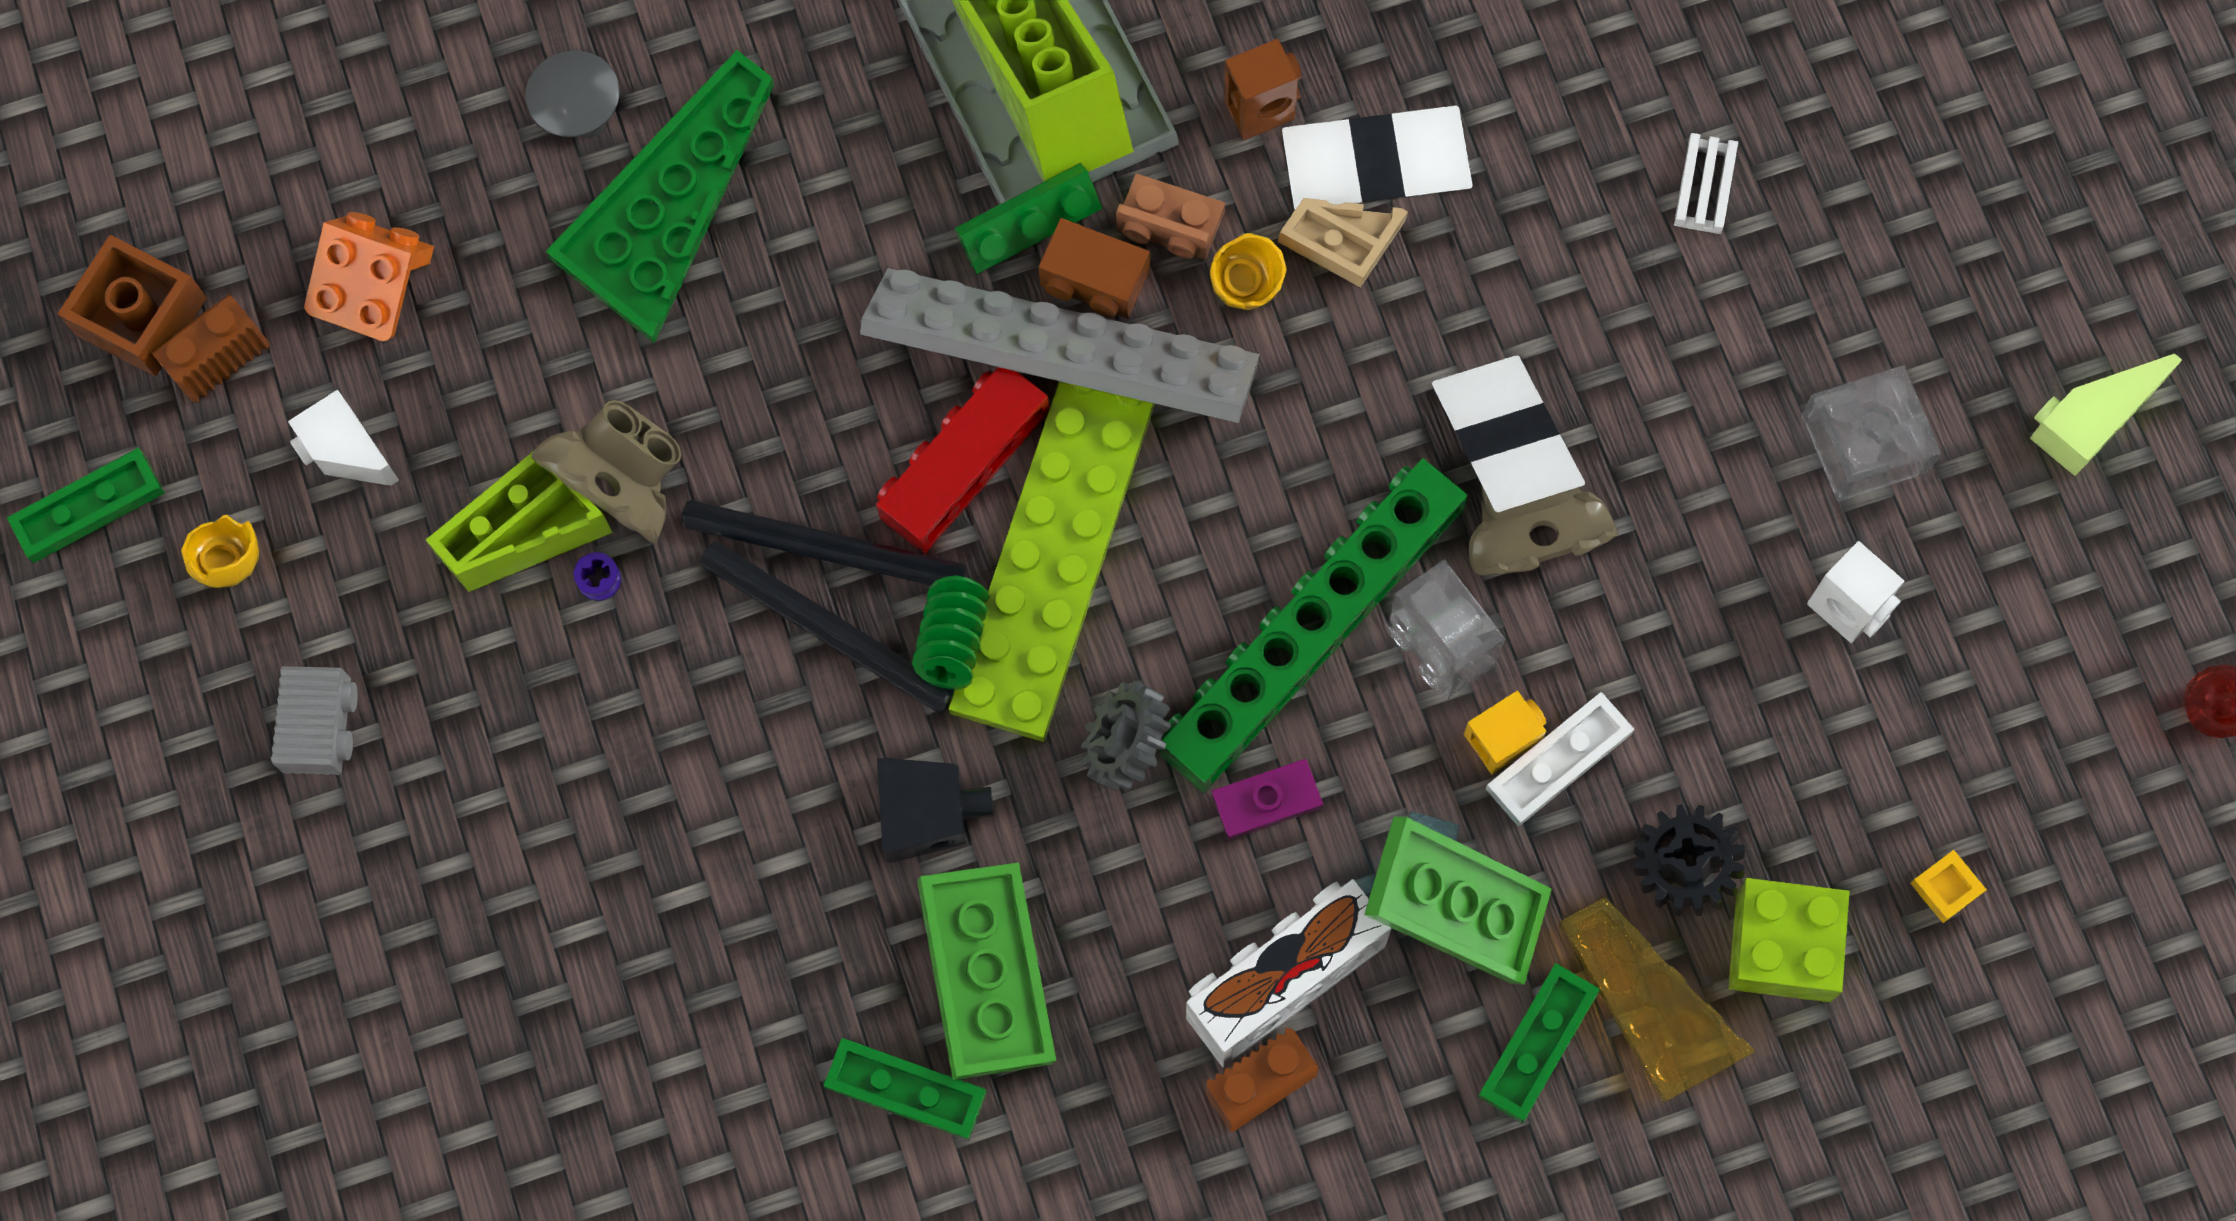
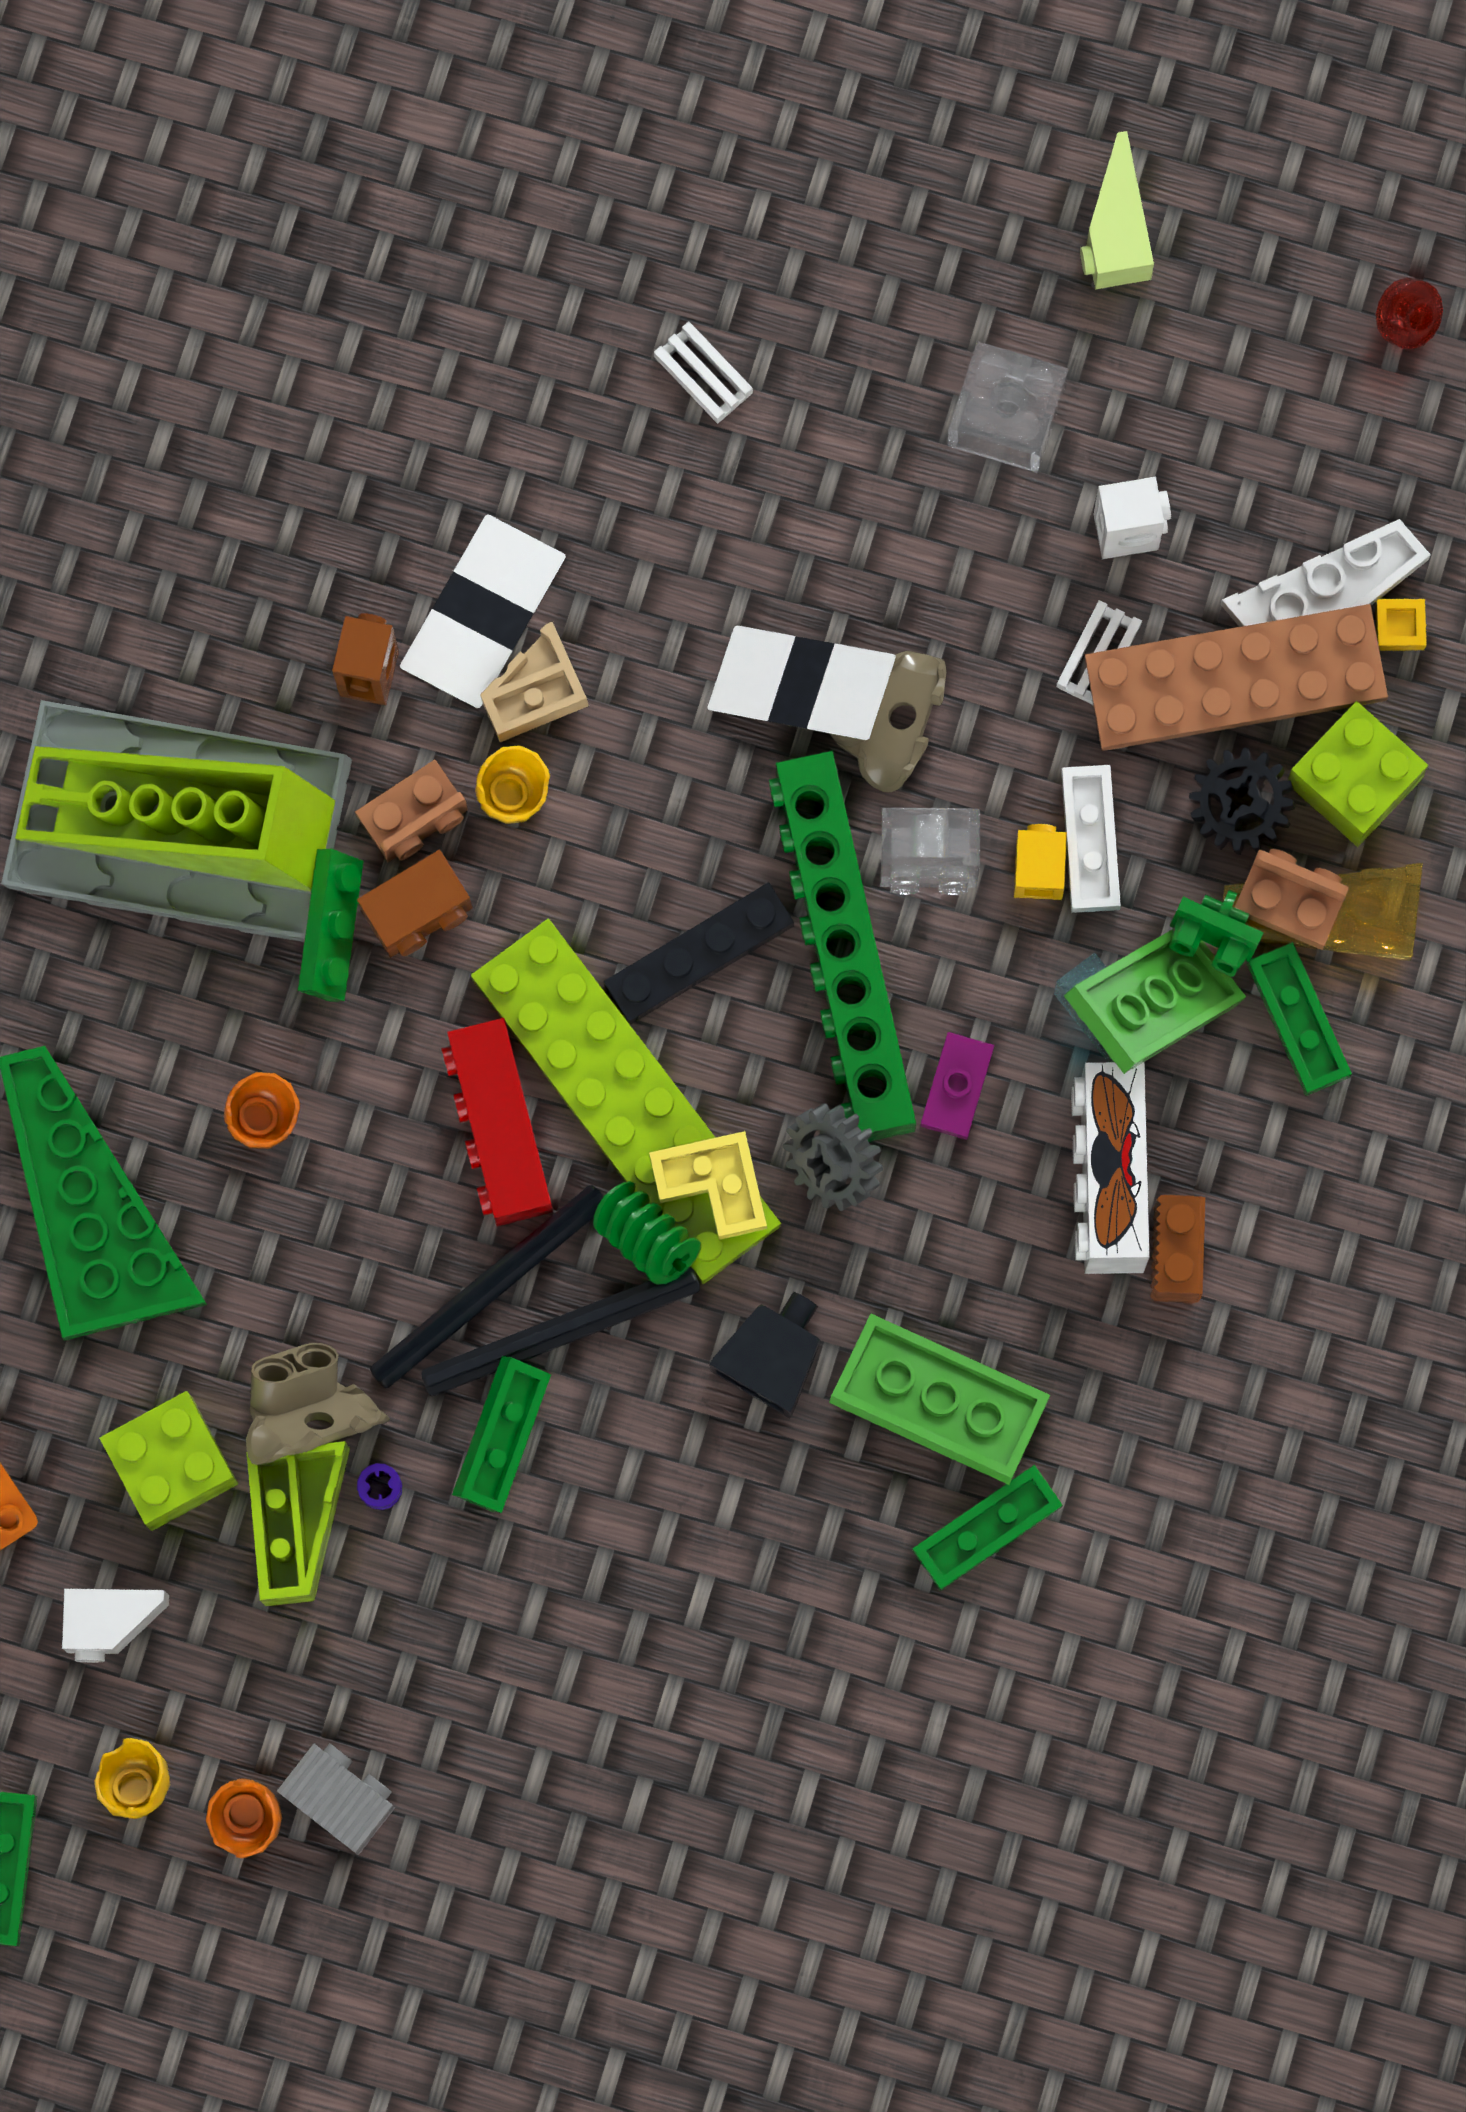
camera: 55 degrees left, 5 degrees up
light grey plate [860,268,1260,423] -> none
none -> lime brick [99,1391,238,1531]
none -> orange hair [205,1778,282,1858]
none -> orange hair [224,1072,300,1149]
none -> green plate [452,1356,551,1513]
none -> black plate [604,882,794,1025]
none -> light yellow plate [649,1131,767,1240]
none -> white tile [1056,600,1142,705]
none -> nougat plate [1085,604,1388,751]
none -> green hips [1169,890,1264,977]
none -> white wing [1221,519,1430,627]
none -> nougat bracket [1235,849,1349,950]

